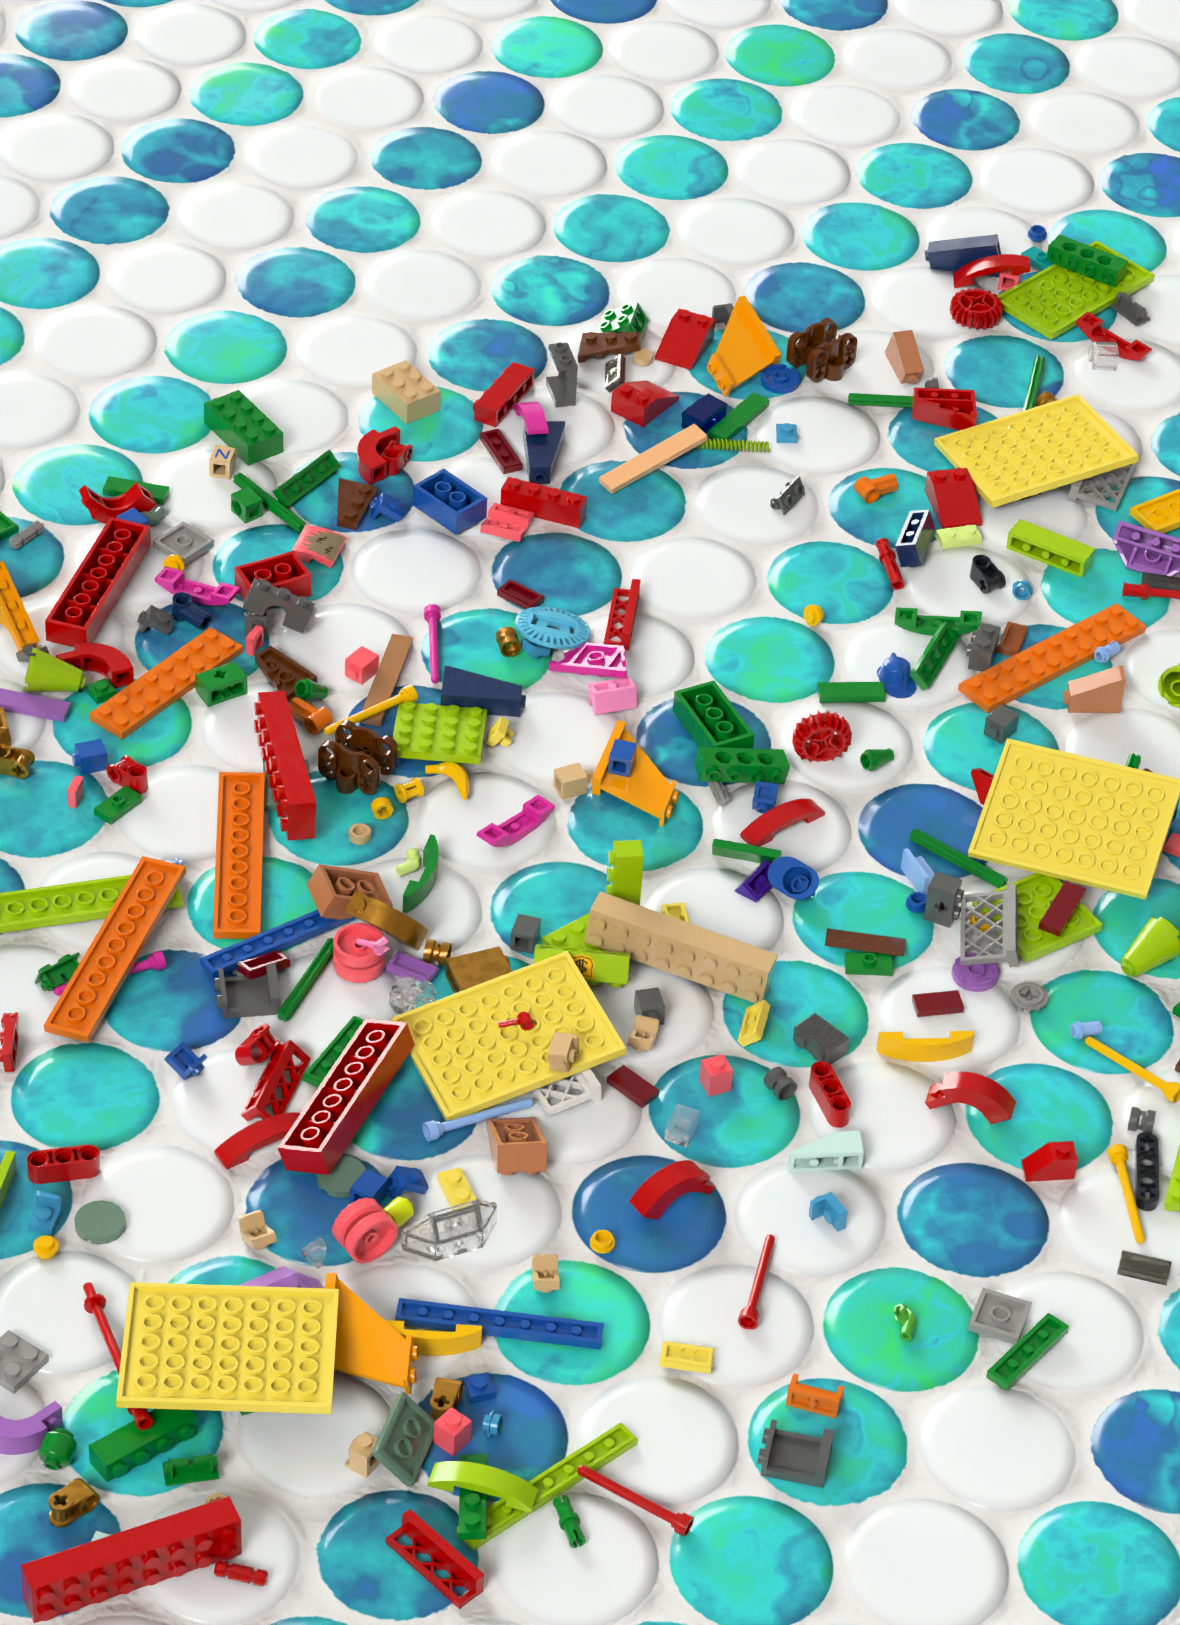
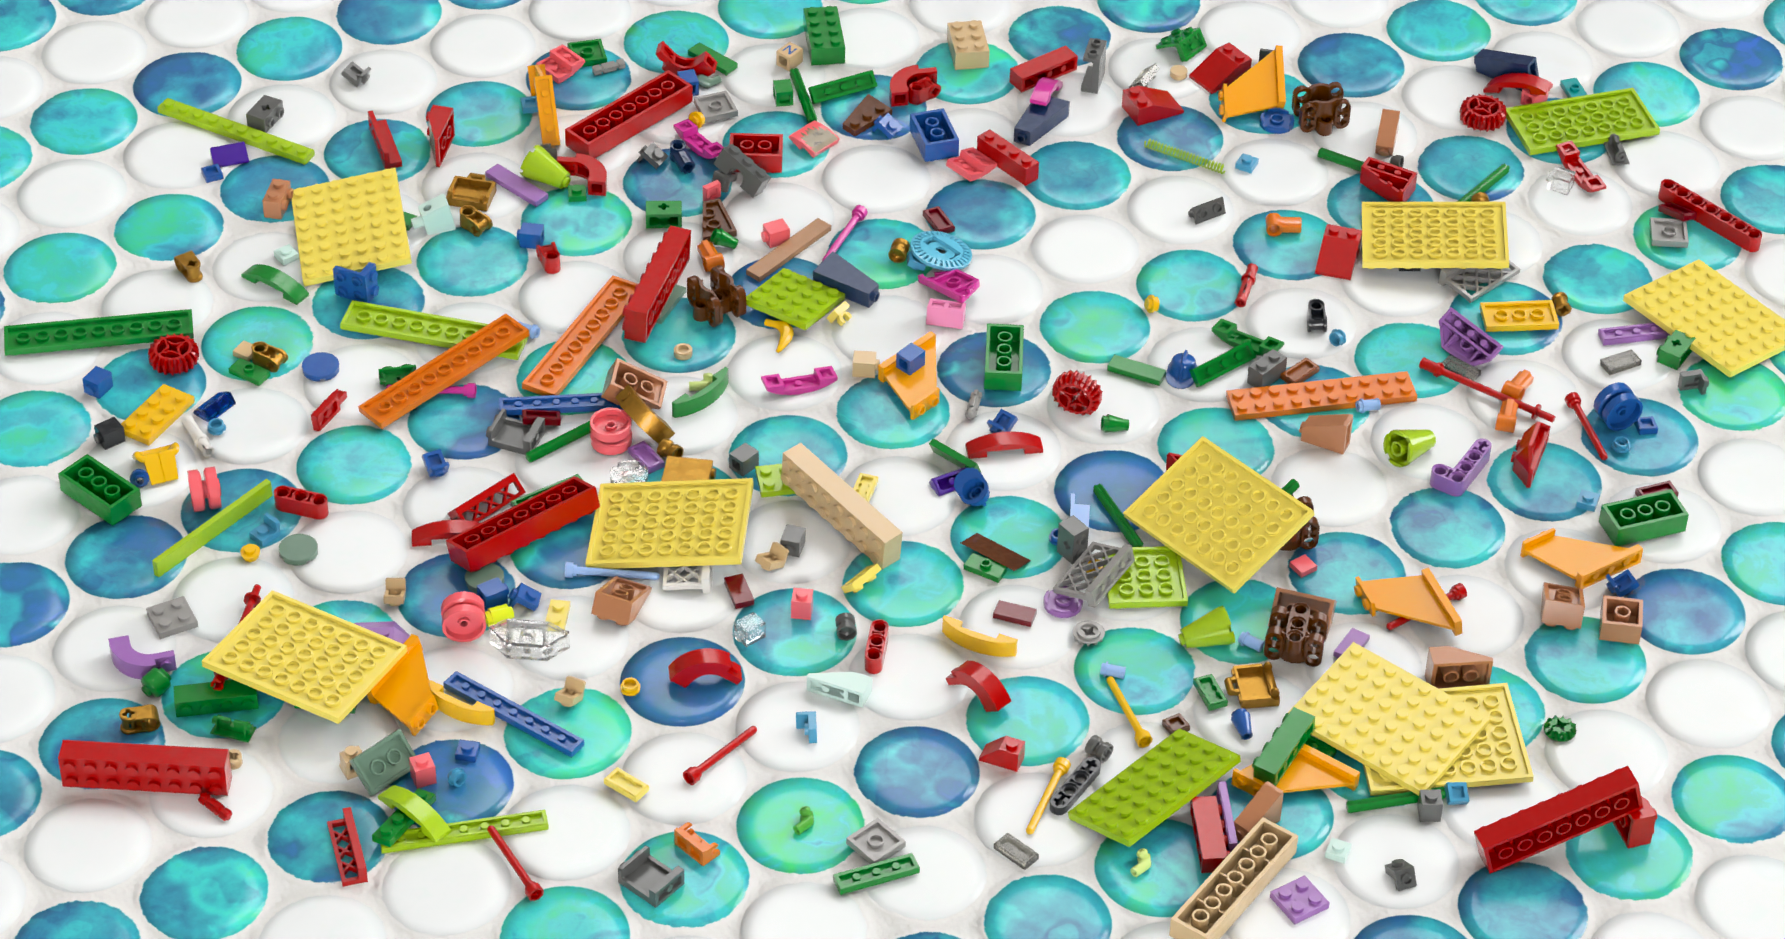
camera: 30 degrees right, 0 degrees up
coral tile [67,775,84,808] -> none
orange plate [89,627,243,740] -> none
green plate [94,785,142,825] -> none
red piece [235,1023,281,1066] -> none
clear tile [301,1236,327,1269] -> none
yellow piece [324,685,418,735] -> none
bright pink hand [356,937,390,956] -> none
yellow bush [371,797,393,820] -> none
yellow bush [394,777,424,803] -> none
pearl gold piece [430,1377,463,1421] -> none
dark red tile [479,428,523,474] -> none
red hand [498,1011,534,1031] -> none
lime brick [533,944,631,988] -> none
tan brick [547,1032,580,1072] -> none
green pin [553,1495,586,1548] -> none
reddish brown wing [577,331,642,363] -> none
light nougat tile [599,424,707,494] -> none
red fence [603,578,641,651] -> none
lime brick [606,840,644,905] -> none
clear blue brick [681,393,727,434] -> none
green brick [693,747,790,784] -> none
green tile [708,392,770,441] -> none
dark grey brick [793,1013,849,1065] -> none
brick [895,509,936,567] -> none
yellowish green plate [935,525,982,549] -> none
dark grey brick [984,705,1019,744] -> none
lime brick [1006,519,1096,578] -> none
blue plate [1028,225,1047,242] -> none
dark red tile [1038,881,1087,937] -> none
green brick [1046,234,1128,287] -> none

